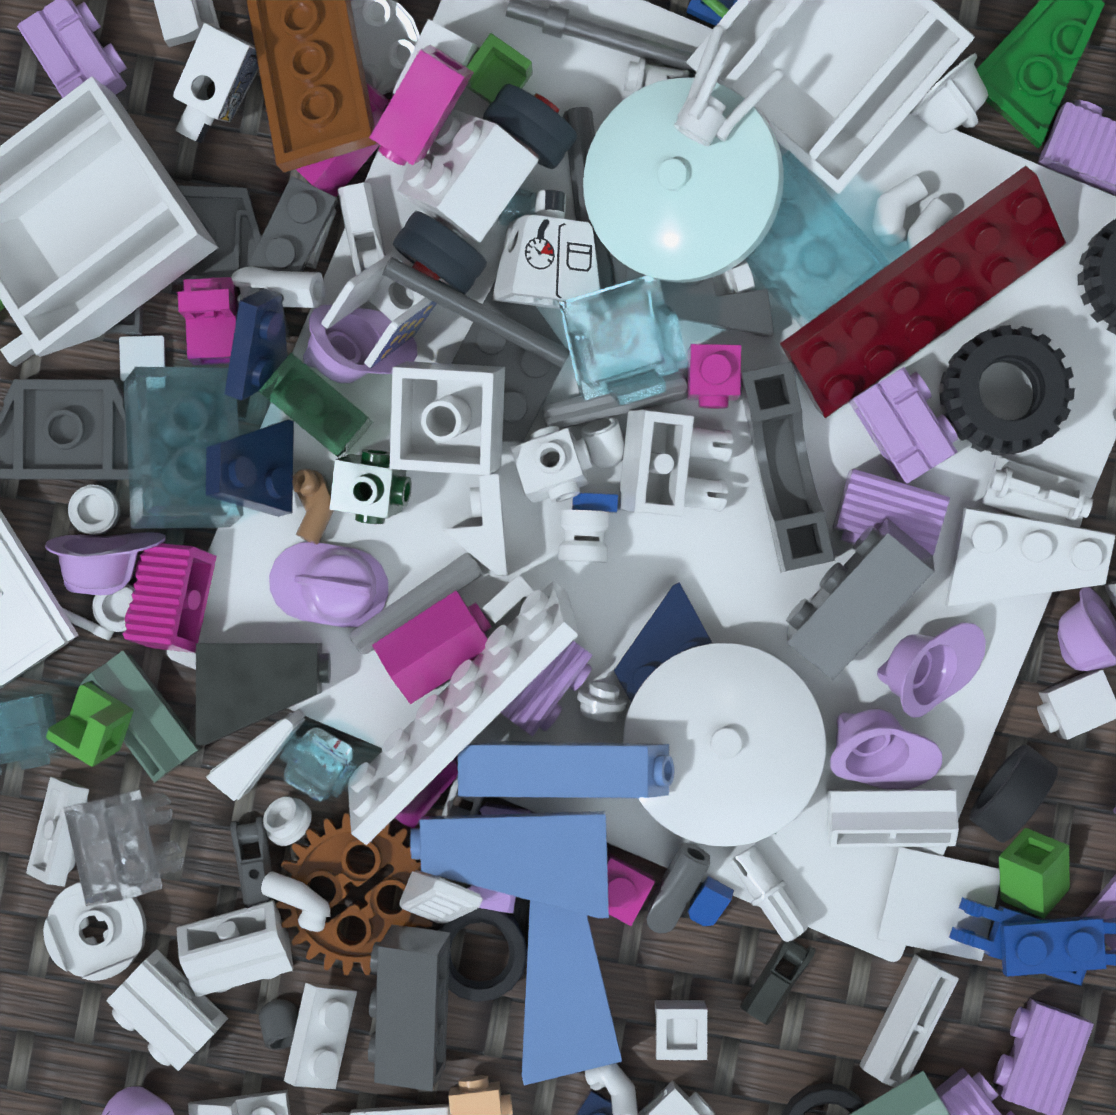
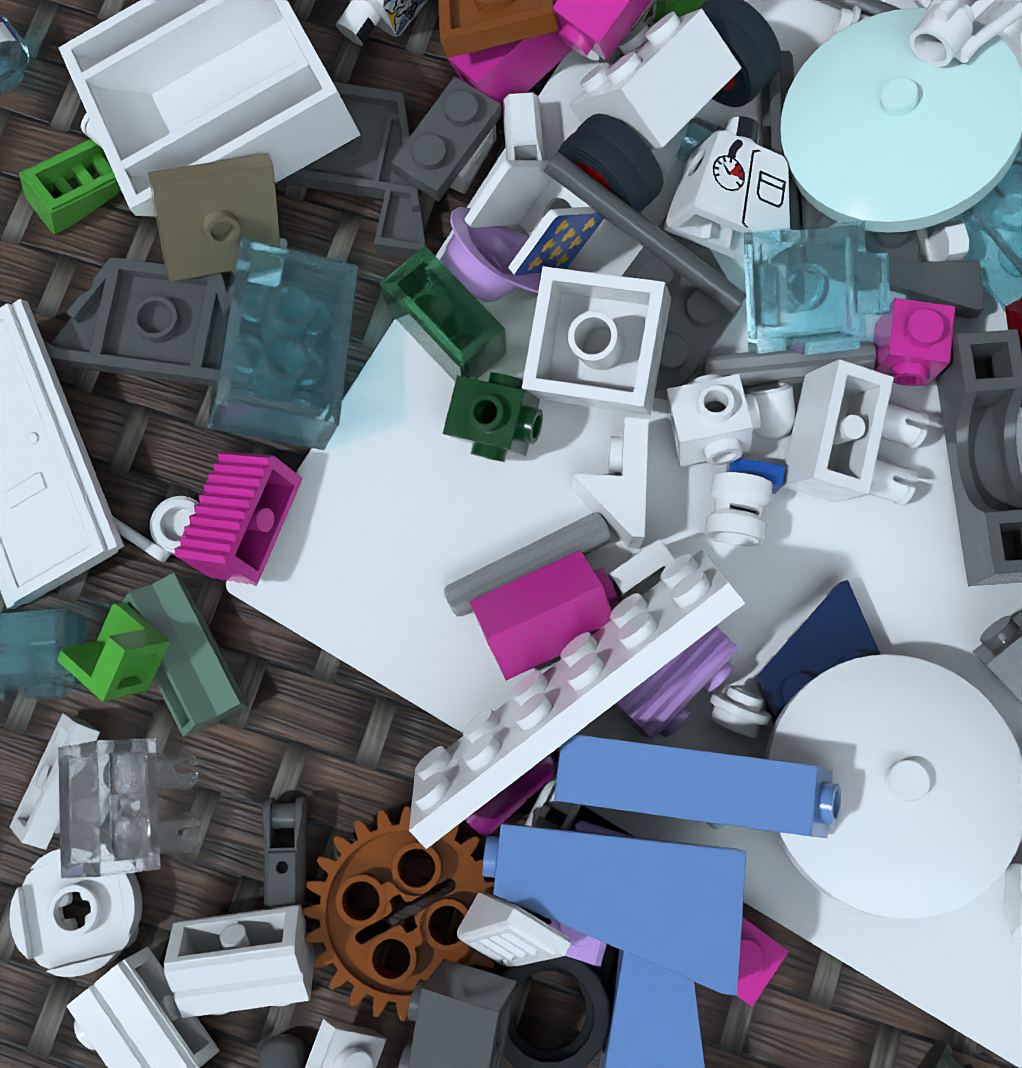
camera: 10 degrees right, 10 degrees down
white piece [0,334,35,367] -> none
lavender piece [45,532,166,595] -> none
white tile [68,485,120,535] -> none
dark pink brick [178,277,239,365] -> none
pearl dark grey slope [196,643,331,745] -> none
dark blue wing [205,419,294,517] -> none
white slope [206,710,305,801] -> none
dark blue wing [224,288,288,401] -> none
white bar [231,266,326,308] -> none
white arm [261,872,330,932] -> none
white plate [263,797,312,846] -> none
lavender piece [269,542,388,627] -> none
clear light blue head [279,727,358,802] -> none
medium nougat arm [293,468,334,545] -> none
dark grey bar [647,842,710,934] -> none
blue piece [688,876,734,926] -> none
white axle [728,844,807,942] -> none
none -> dark tan plate [148,153,282,282]

